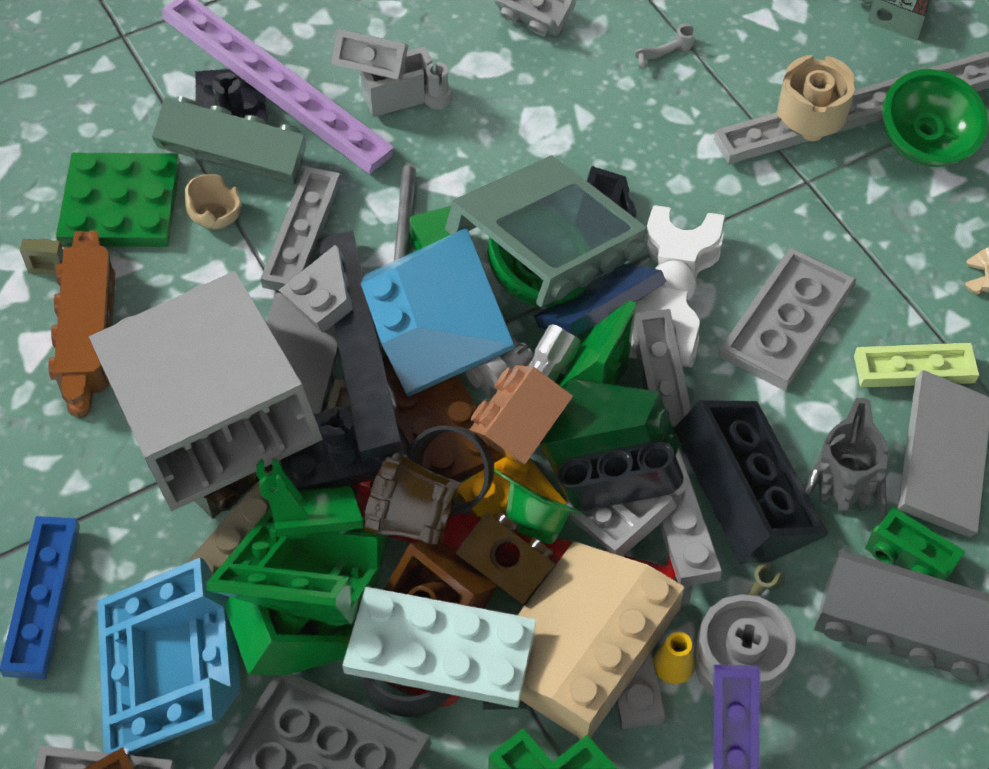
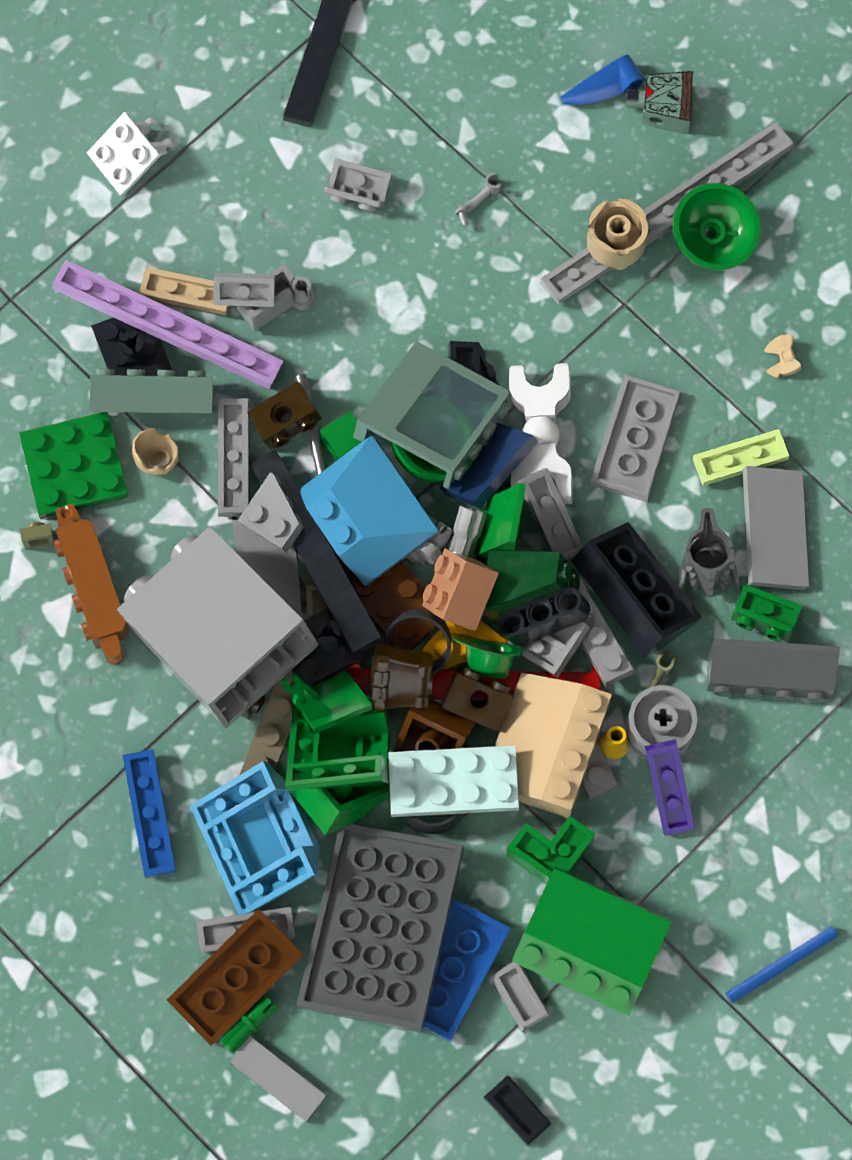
camera: 15 degrees left, 15 degrees up
none -> tan plate [139,267,229,316]
none -> dark brown brick [247,381,322,450]

